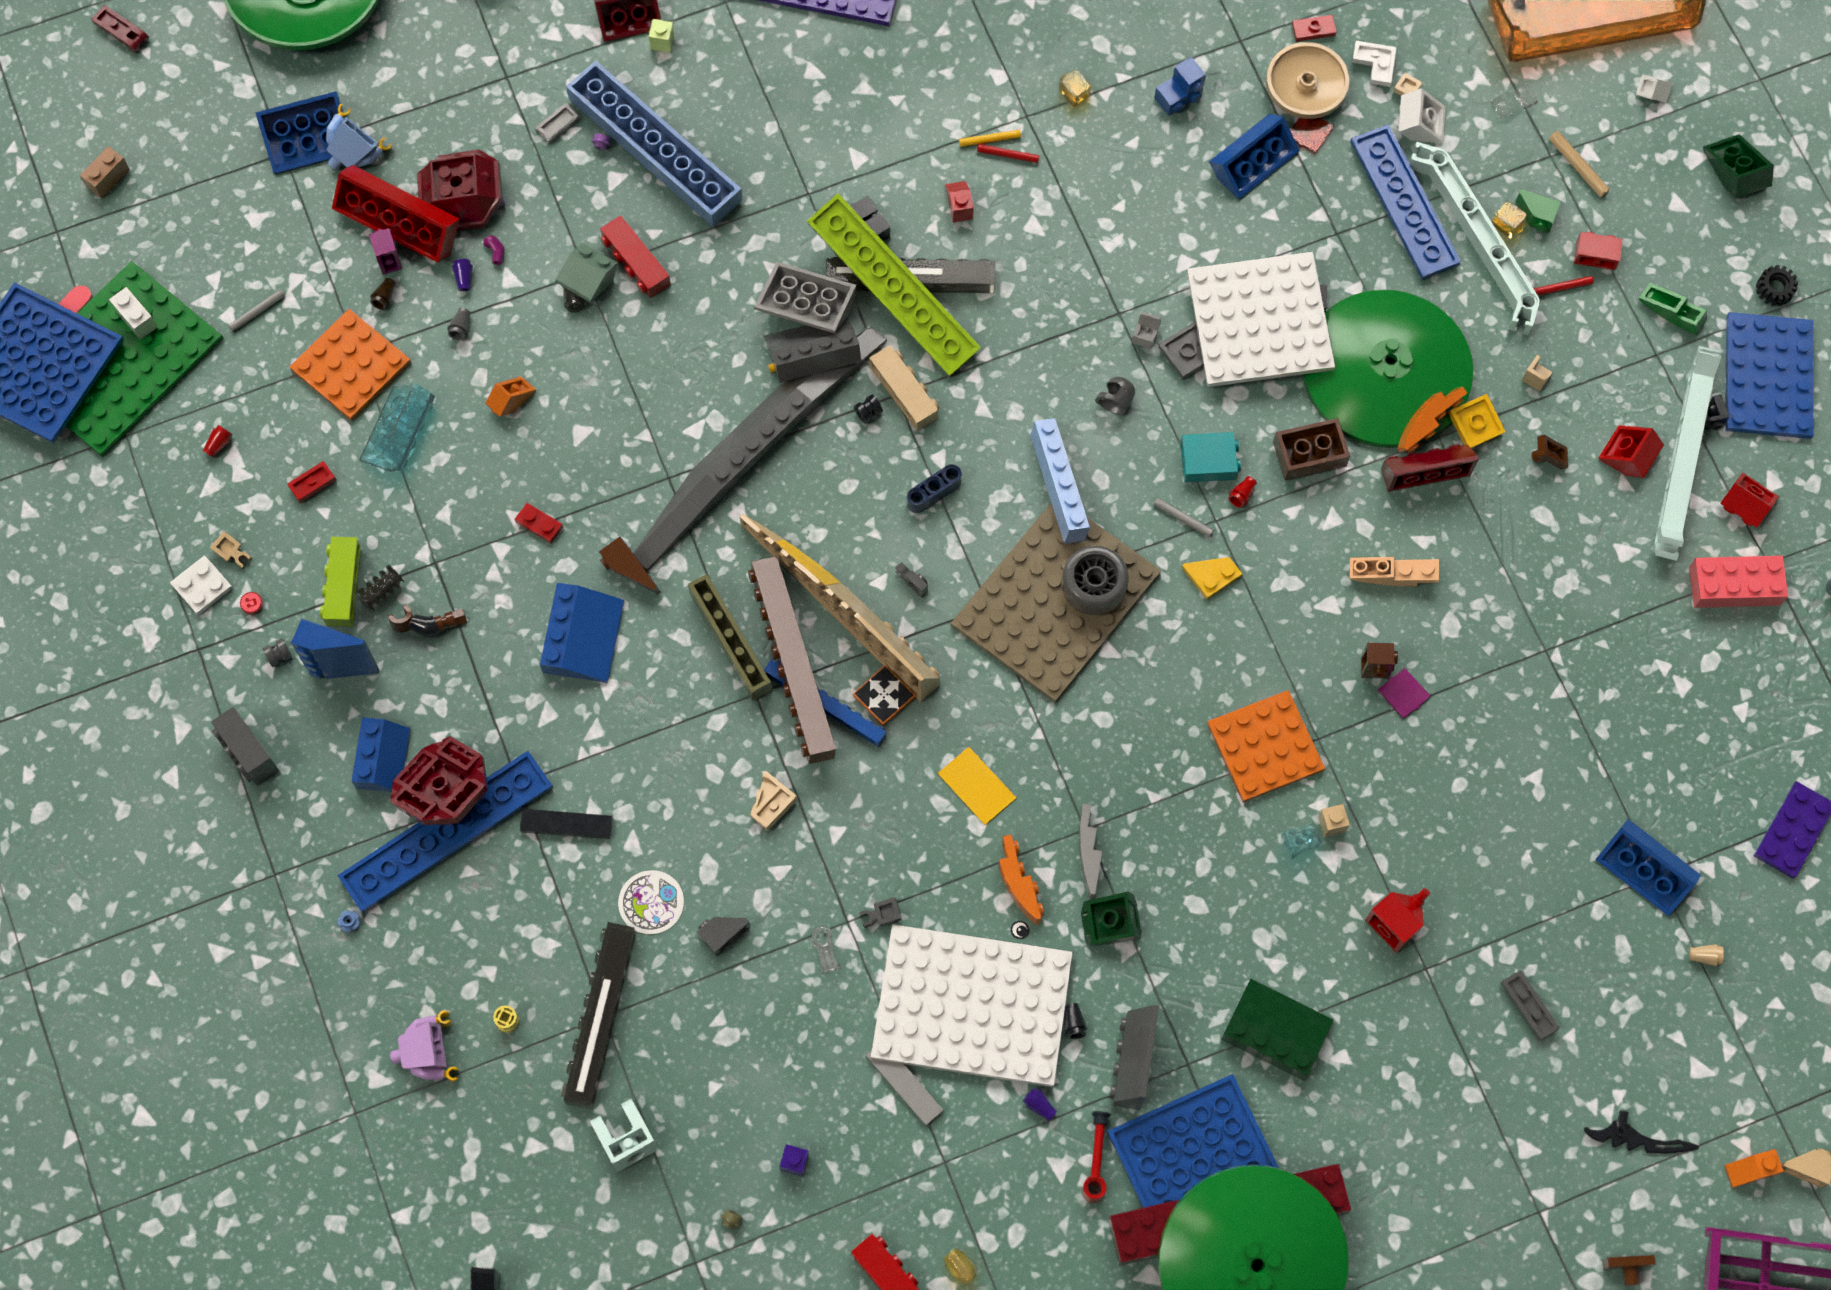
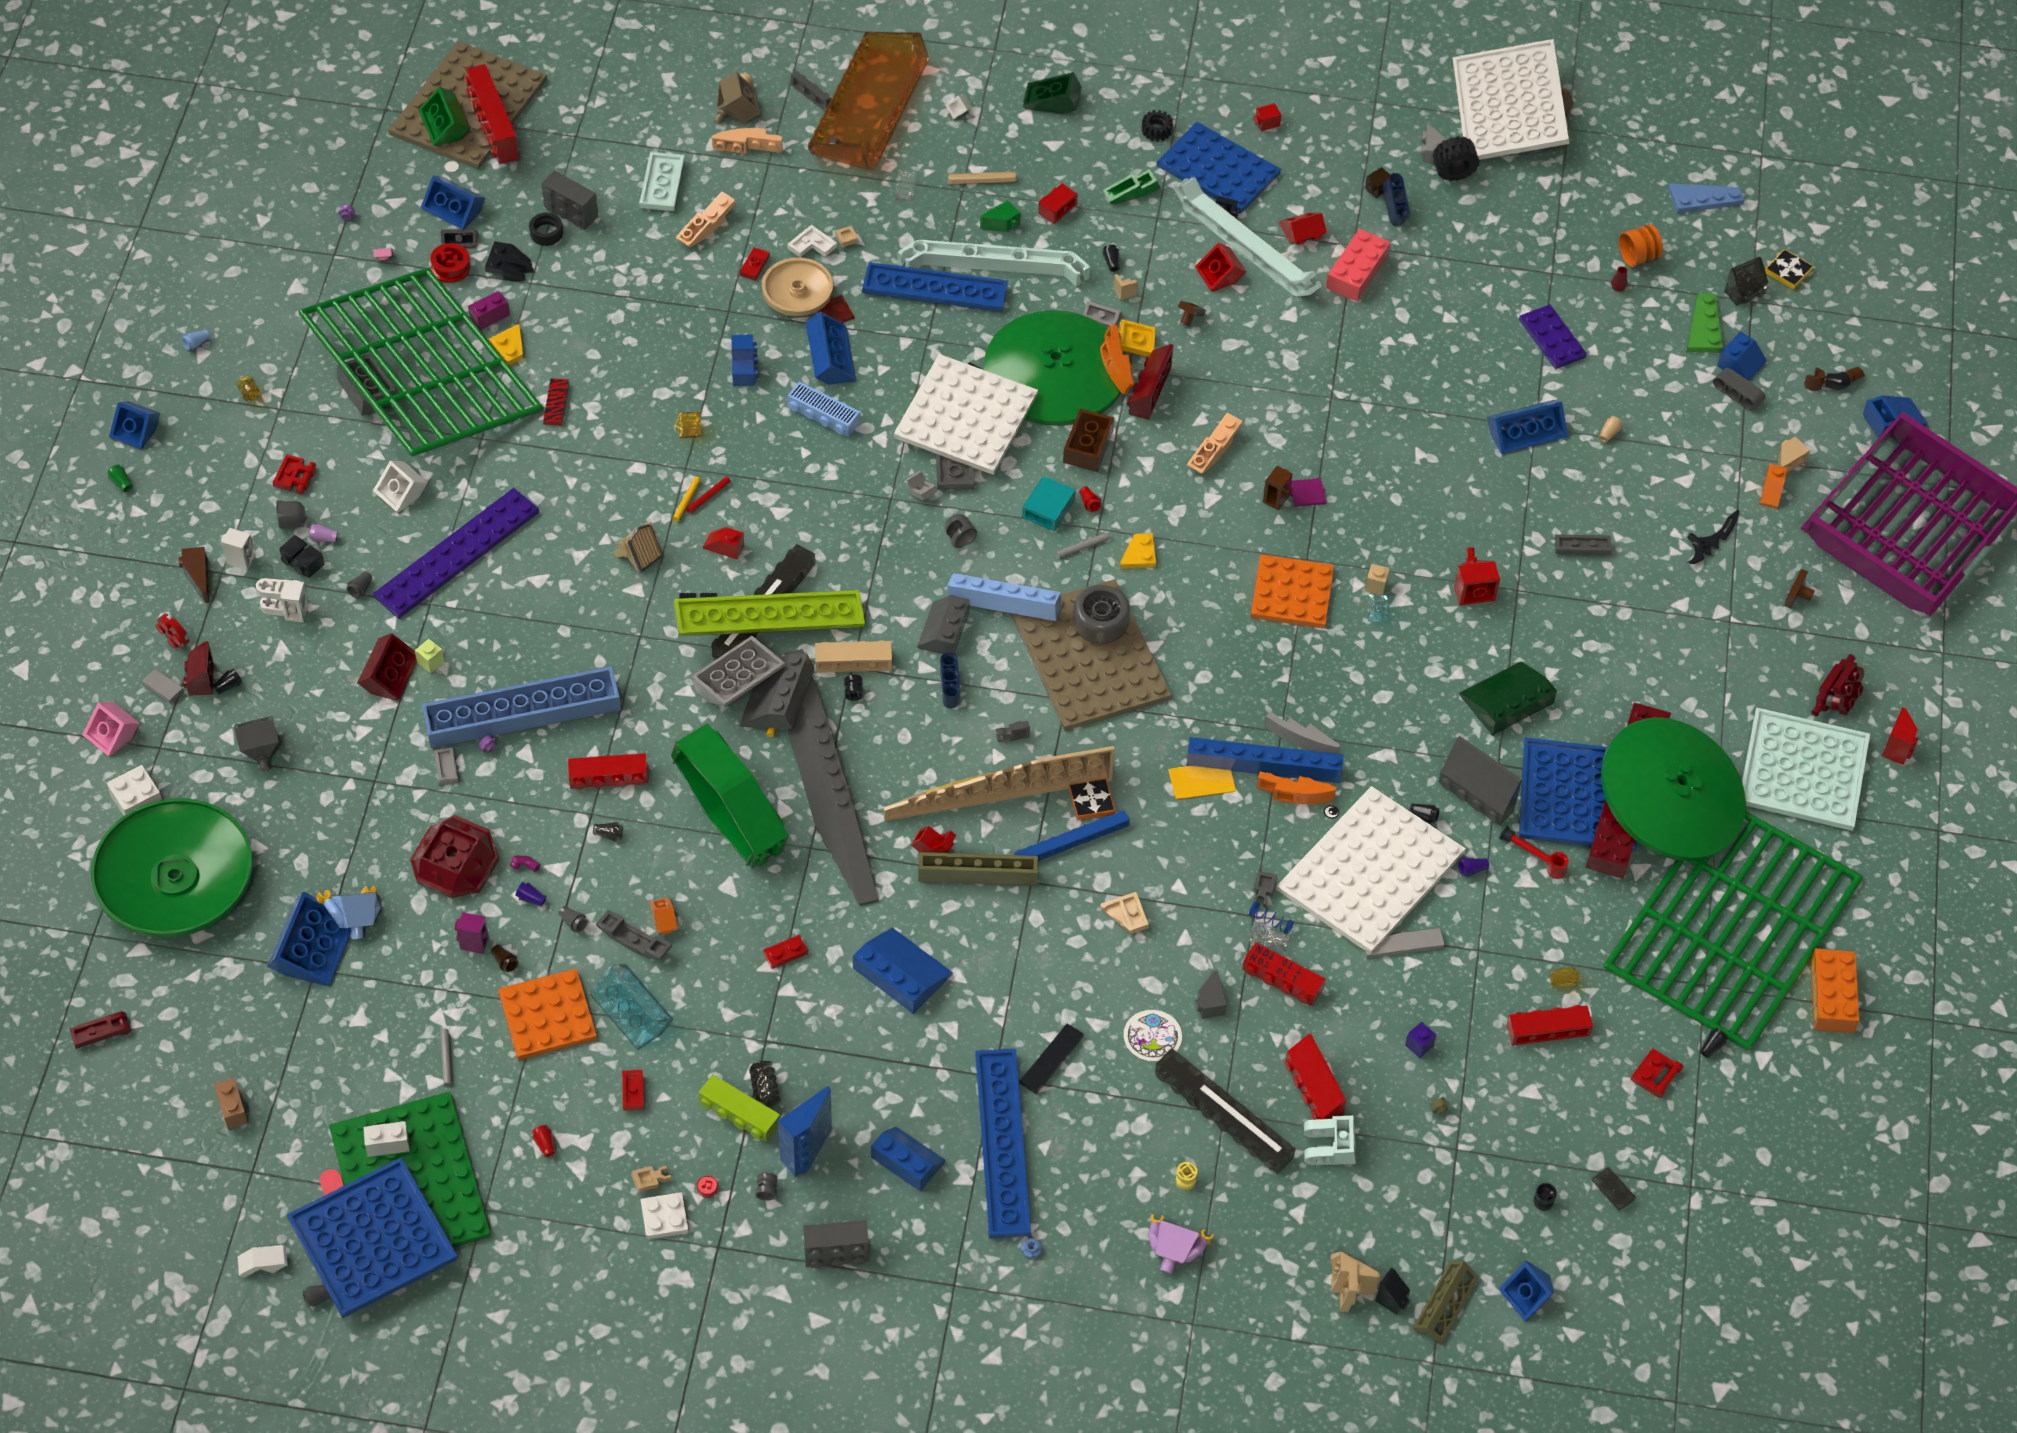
camera: 60 degrees left, 15 degrees down
red brick [331,165,460,263] -> none
reddish brown piece [388,604,467,637] -> none
dark red piece [390,736,488,826] -> none
sand green slope [555,243,617,302] -> none
reddish brown slope [599,536,661,594] -> none
brick [748,556,836,764] -> none
dark green slope [1081,892,1142,946] -> none
white slope [1398,88,1446,144] -> none
clear yellow brick [1492,201,1527,239] -> none
red bar [1533,276,1594,296] -> none
none -> dark grey slope [596,910,672,960]
none -> tan piece [613,522,663,572]
none -> green container [671,723,789,868]
none -> light blue brick [787,382,860,437]
none -> red brick [911,826,956,853]
none -> dark grey slope [917,595,969,654]
none -> light grey slope [1083,301,1122,326]
none -> black cone [1102,244,1120,272]
none -> blue brick [1186,737,1344,783]
none -> red brick [1242,942,1326,1006]
none -> blue piece [1249,902,1294,935]
none -> red slope [1284,1034,1347,1120]
none -> tan piece [1331,1251,1381,1313]

